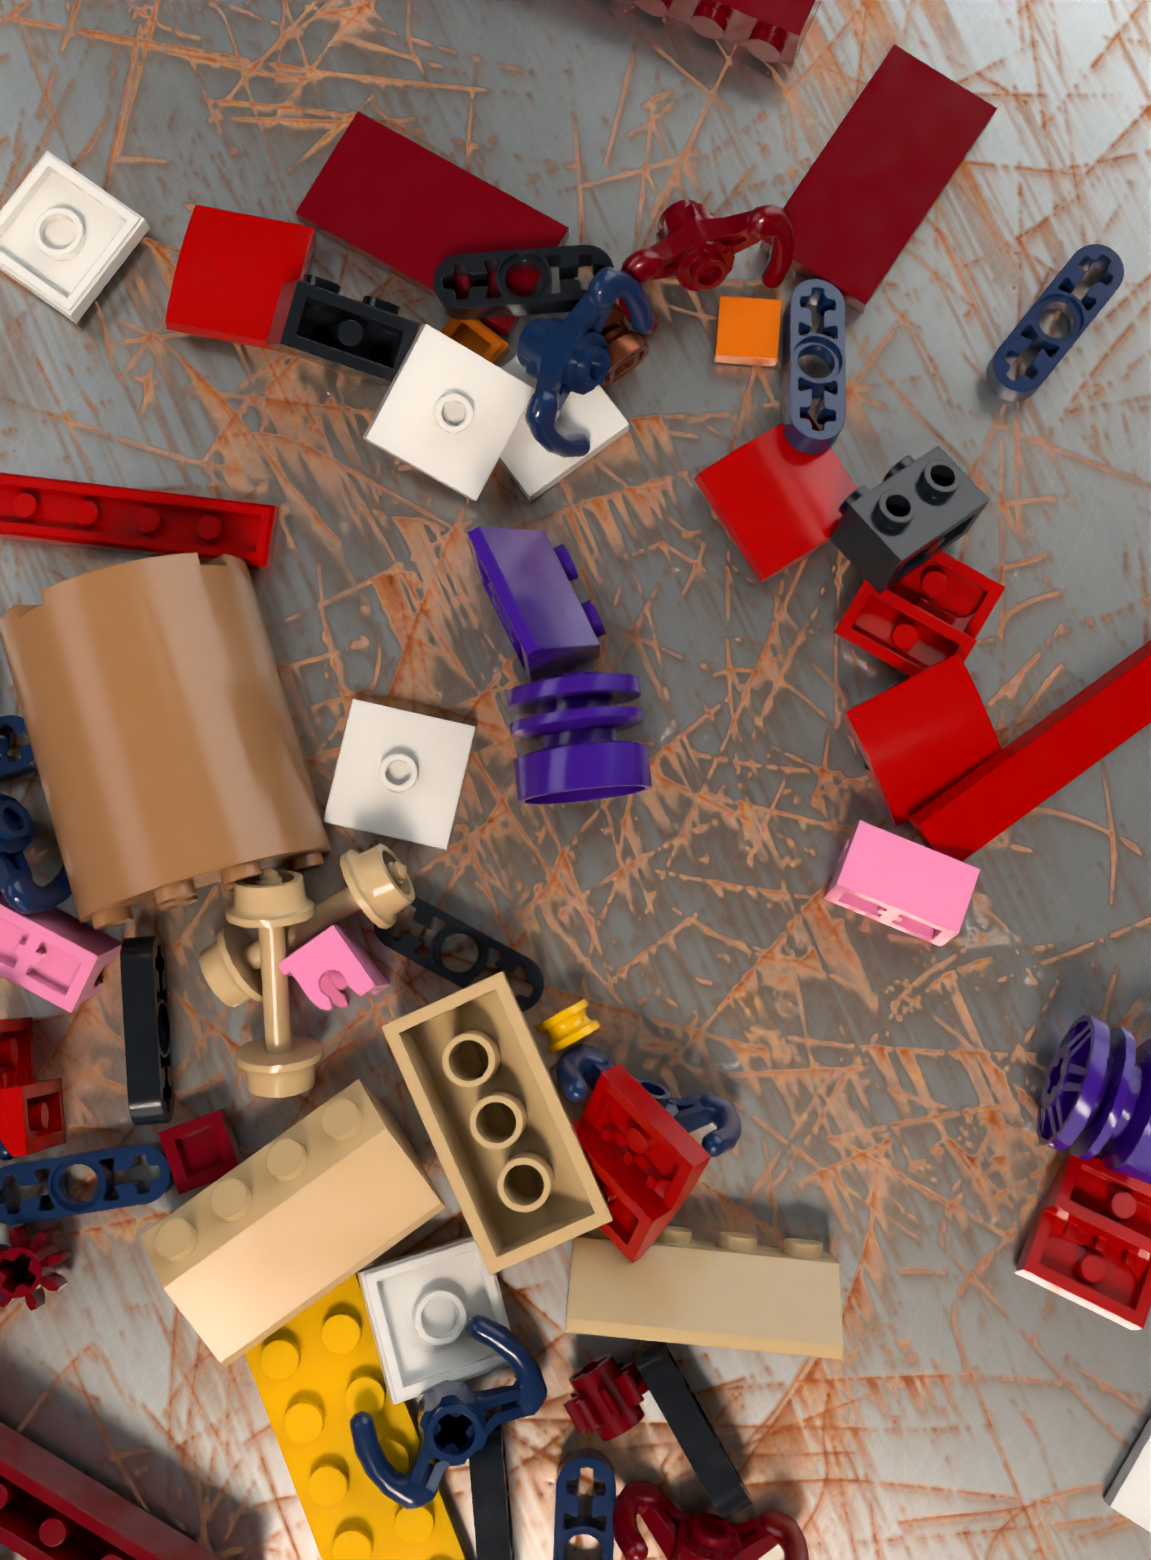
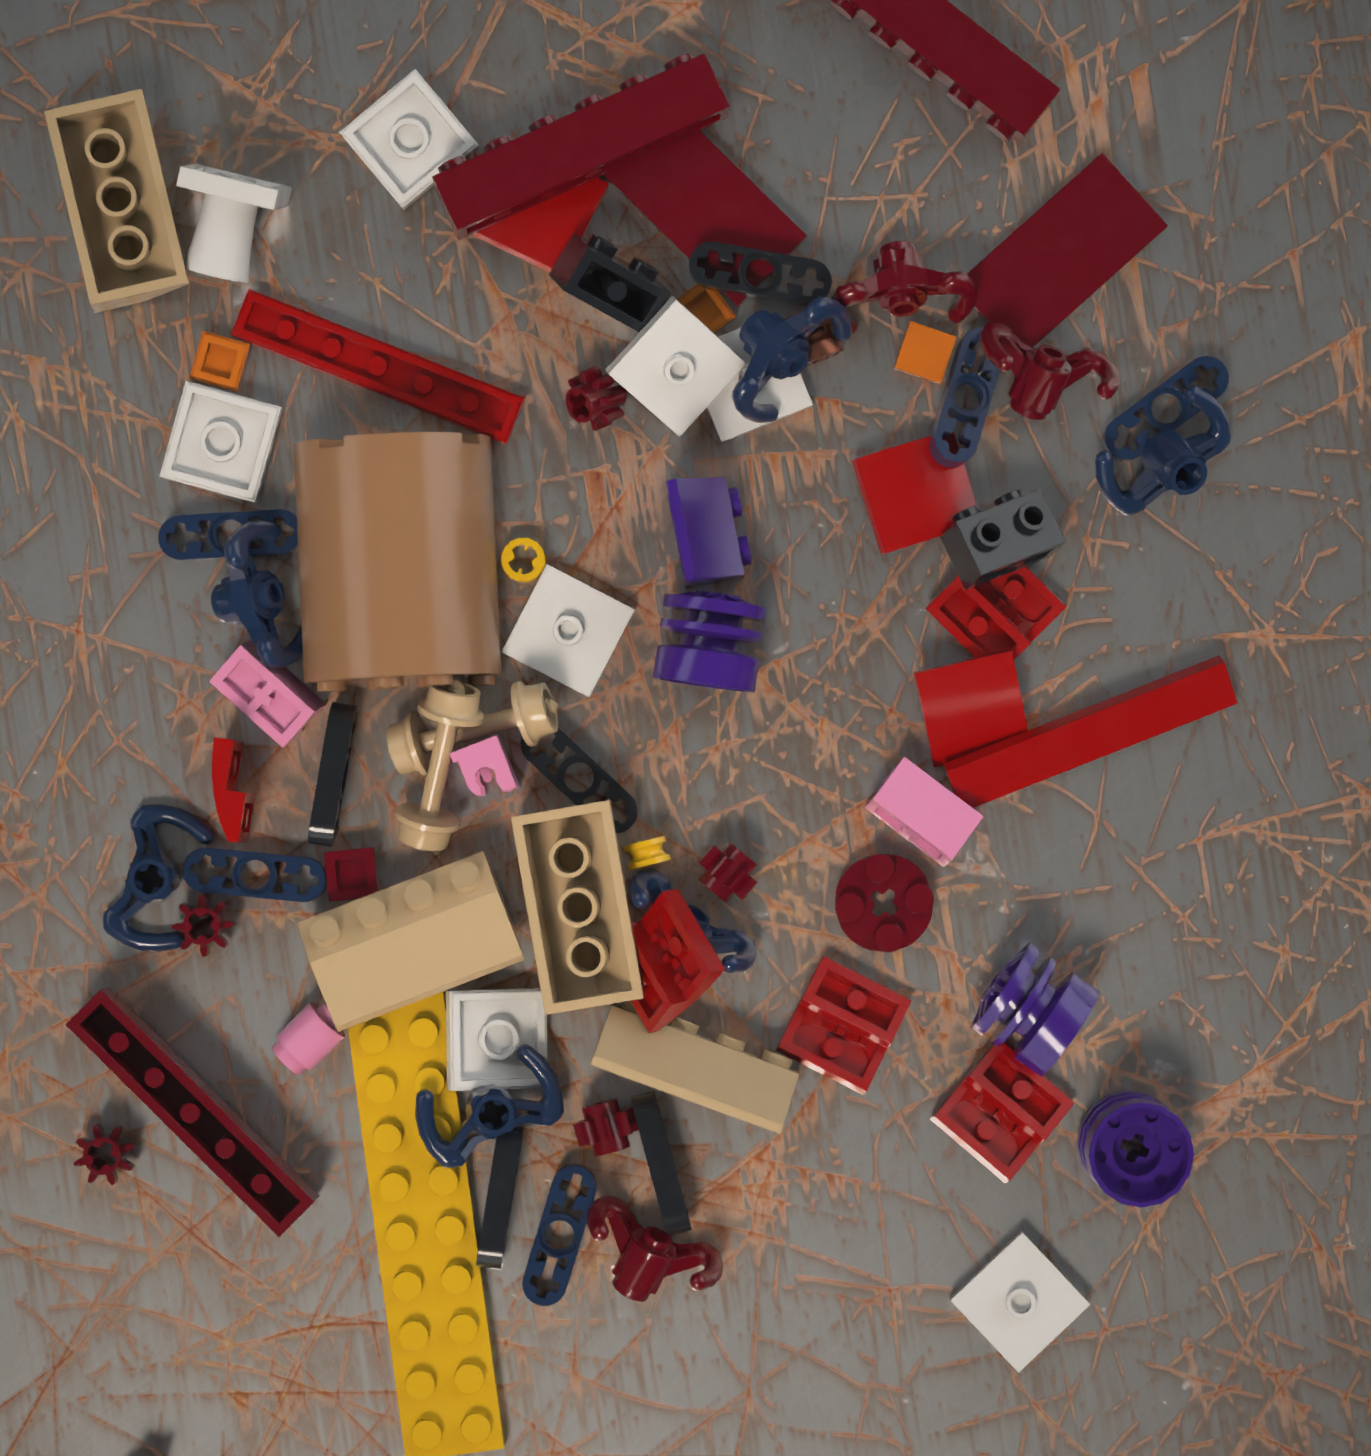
camera: 10 degrees right, 5 degrees up
none -> bright pink brick [272,1002,345,1075]
none -> dark red brick [432,53,730,240]
none -> yellow bush [501,537,546,583]
none -> dark red gear [565,365,627,431]
none -> dark red gear [698,841,758,903]
none -> red slope [775,956,912,1095]
none -> dark red plate [834,854,934,952]
none -> dark red piece [979,322,1119,420]
none -> dark blue piece [1095,385,1231,516]

